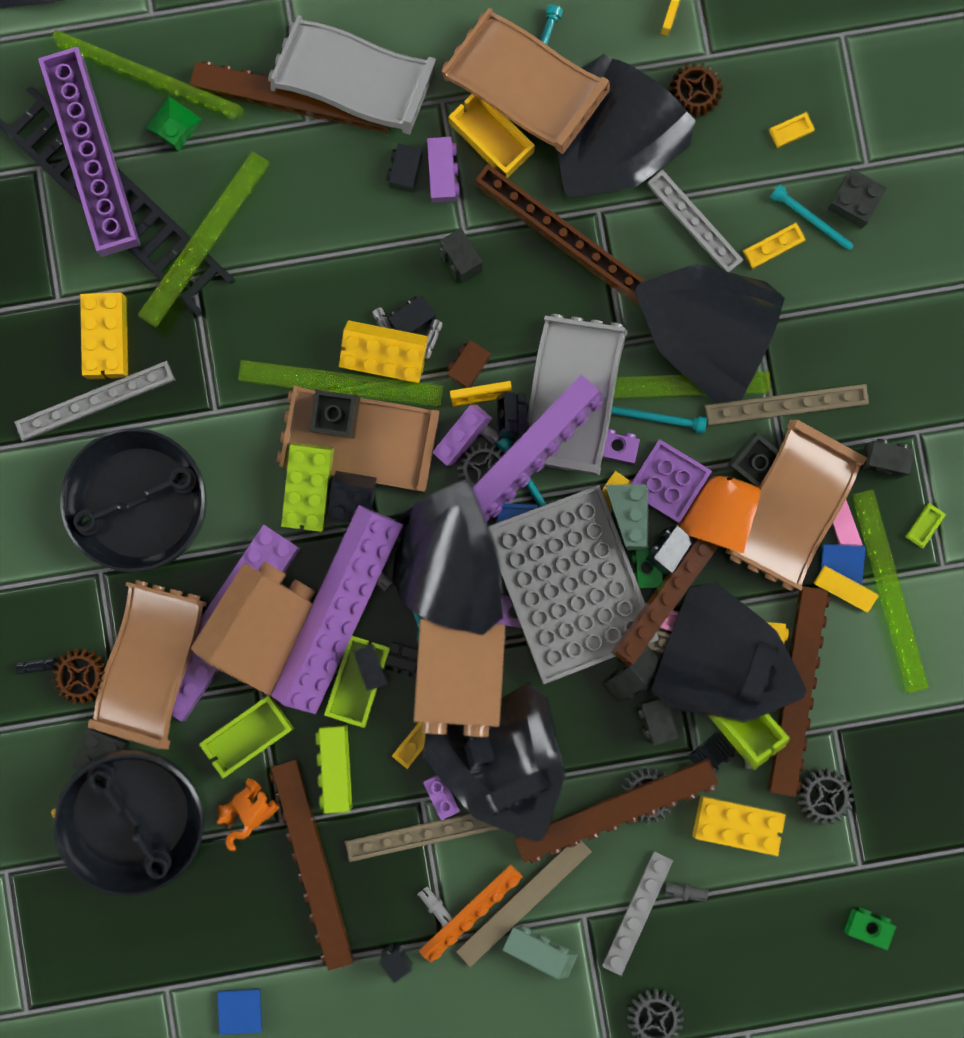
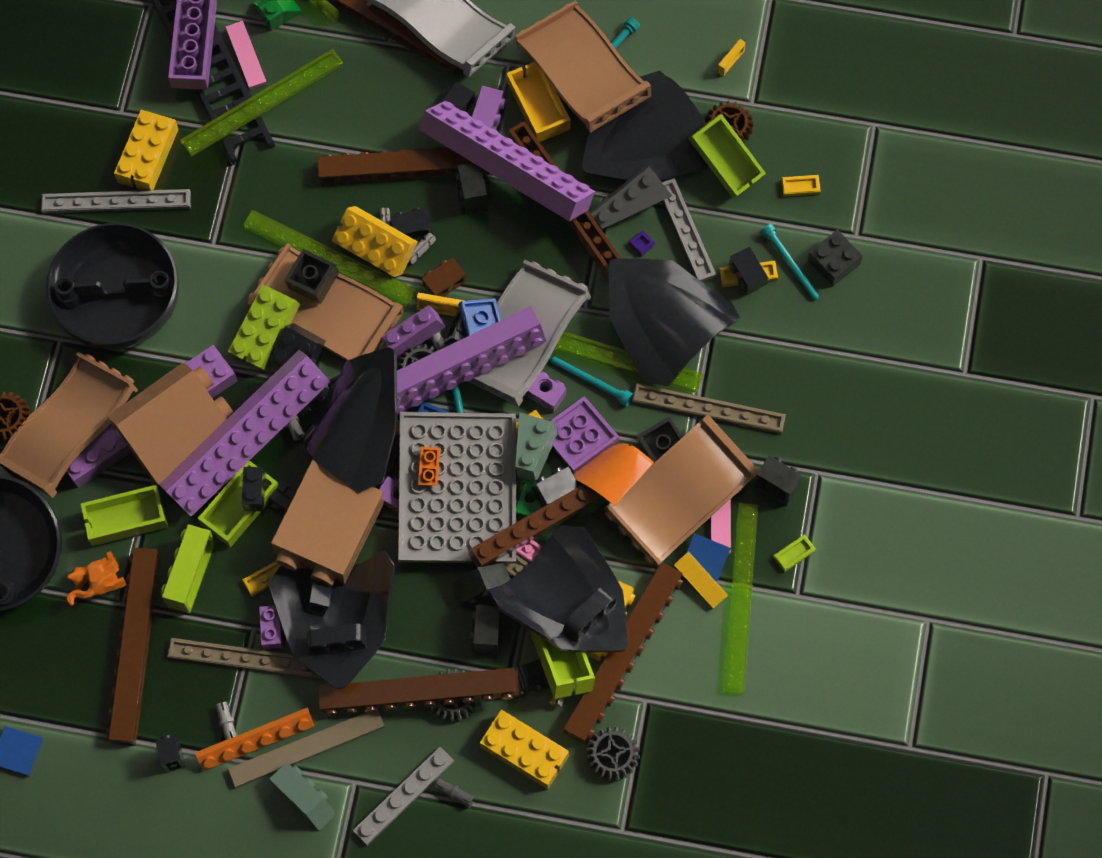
camera: 25 degrees right, 15 degrees down
none -> bright pink tile [226,21,267,90]
none -> reddish brown brick [318,147,491,185]
none -> orange slope [418,446,440,486]
none -> medium lavender brick [419,101,595,221]
none -> tile [458,298,501,337]
none -> dark grey wedge [590,165,672,229]
none -> dark purple tile [629,230,655,257]
none -> lime piece [688,114,766,197]
none -> black brick [728,247,768,294]

